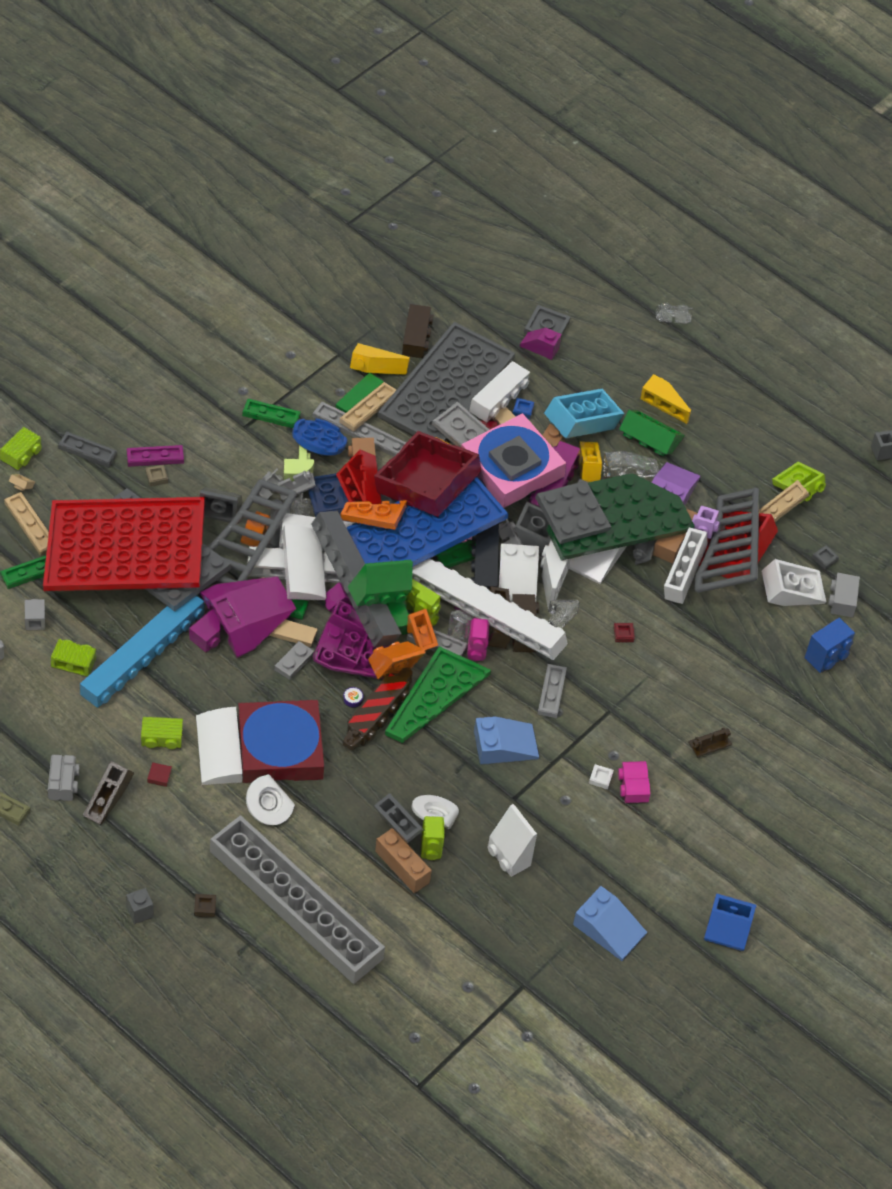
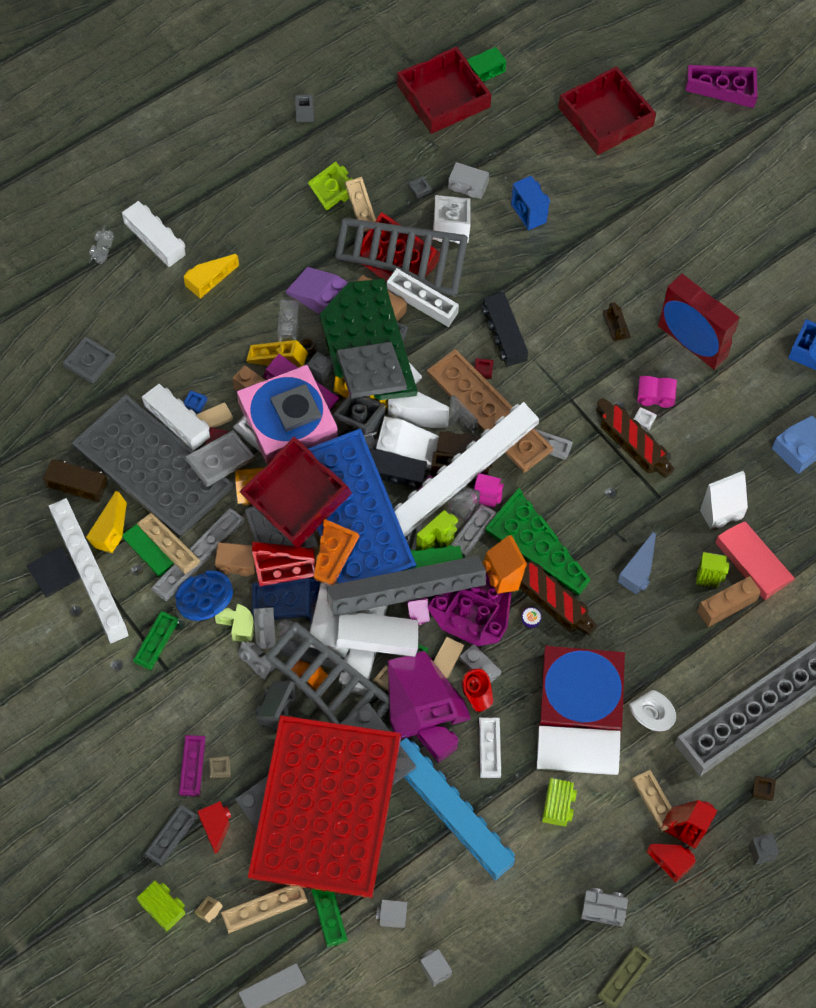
camera: 75 degrees left, 10 degrees up
lime brick [51,639,96,677] -> none
dark brown slope [83,761,134,825] -> none
dark red tile [147,762,172,787] -> none
green slope [348,560,413,606] -> none
dark grey slope [374,793,423,843] -> none
orange slope [407,609,438,651] -> none
white hat [412,795,459,829] -> none
medium blue slope [474,717,539,764] -> none
magenta slope [520,327,562,360] -> none
medium azure brick [544,389,624,438] -> none
green slope [619,410,685,456] -> none
lavender brick [692,506,720,539] -> none
none -> black tile [26,546,80,598]
none -> white brick [49,498,129,644]
none -> white brick [122,201,185,267]
none -> red slope [198,801,231,854]
none -> medium nougat plate [427,349,553,473]
none -> red cap [461,669,493,712]
none -> white tile [479,718,501,778]
none -> black brick [481,292,528,367]
none -> dark brown hinge [596,398,674,478]
none -> sand blue slope [618,532,656,595]
none -> tan tile [632,770,676,833]
none -> red slope [647,844,696,883]
none -> tile [658,274,740,370]
none -> red wedge [659,800,717,849]
none -> coral slope [715,522,795,600]

